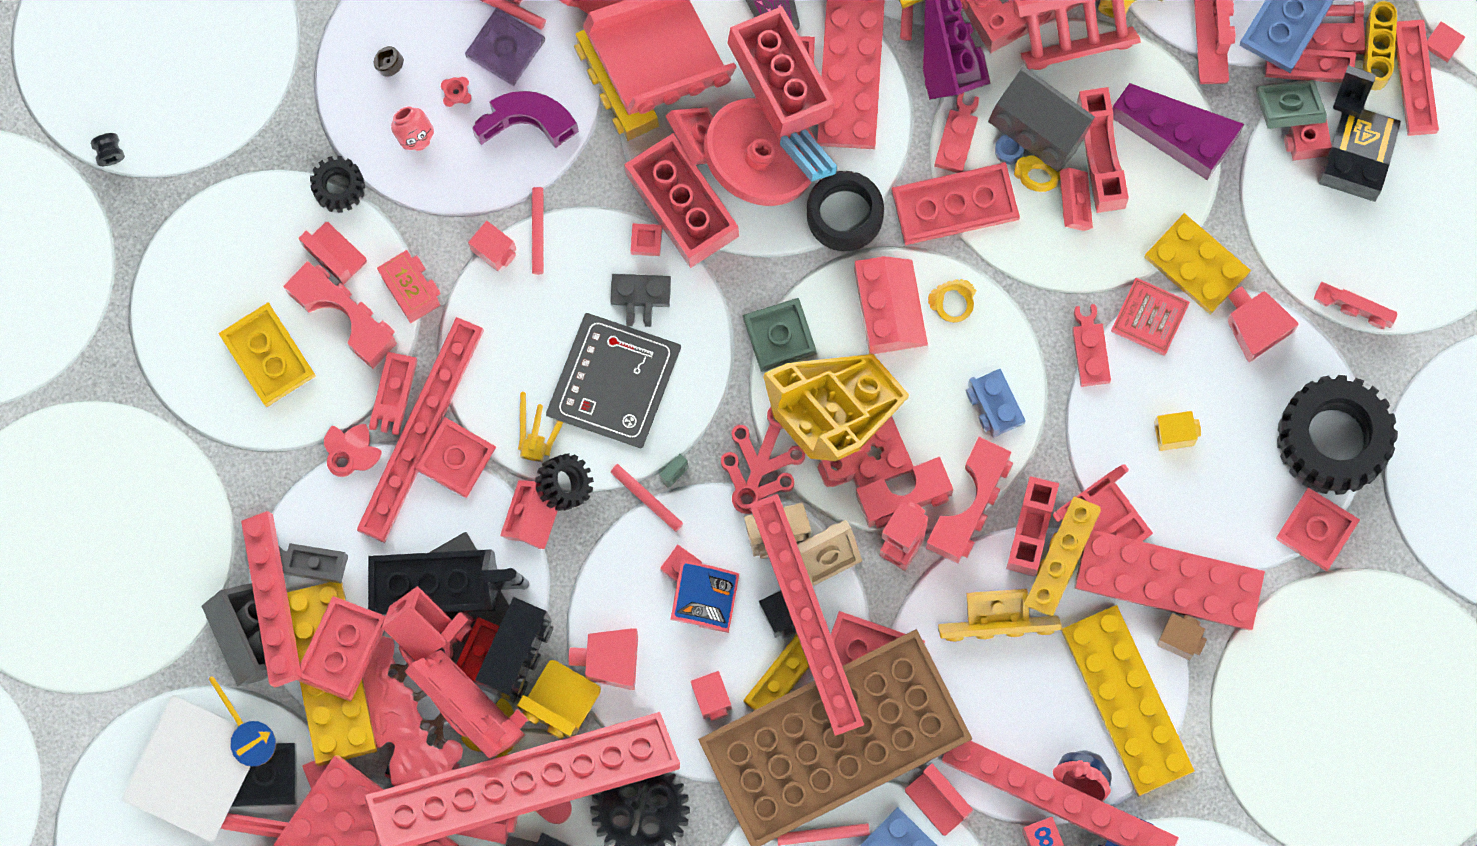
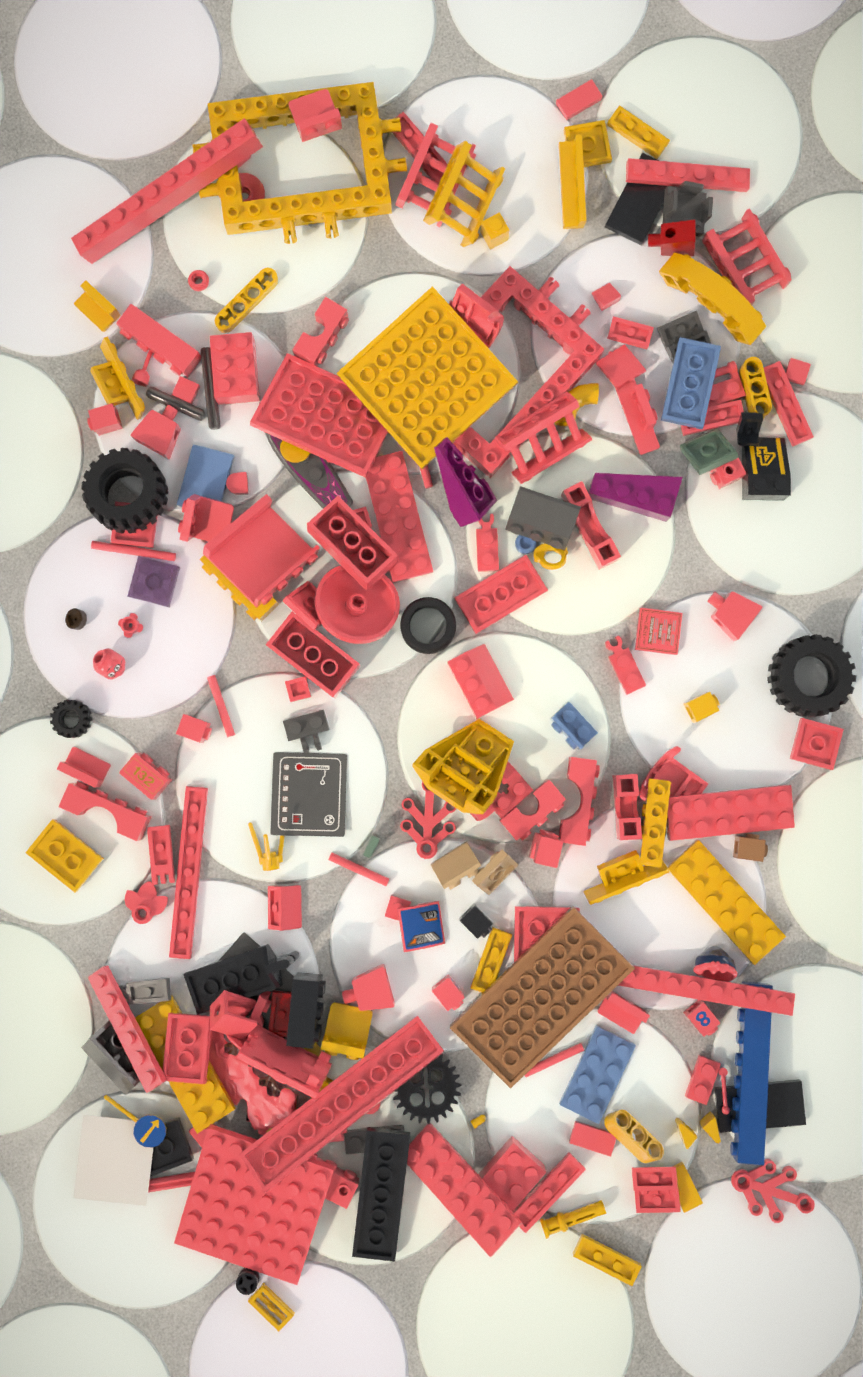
camera: 20 degrees left, 10 degrees up
coral tile [414,417,496,499] -> none
magenta arch [472,91,579,148] -> none
black tyre [535,453,594,511] -> none
sand green tile [742,298,817,372] -> none
coral plate [749,494,864,736] -> none
medium azure tile [780,129,837,182] -> none
yellow piece [928,279,977,323] -> none
coral plate [1060,167,1093,231] -> none
yellow plate [1144,213,1251,315] -> none
coral hinge [1313,281,1398,329] -> none

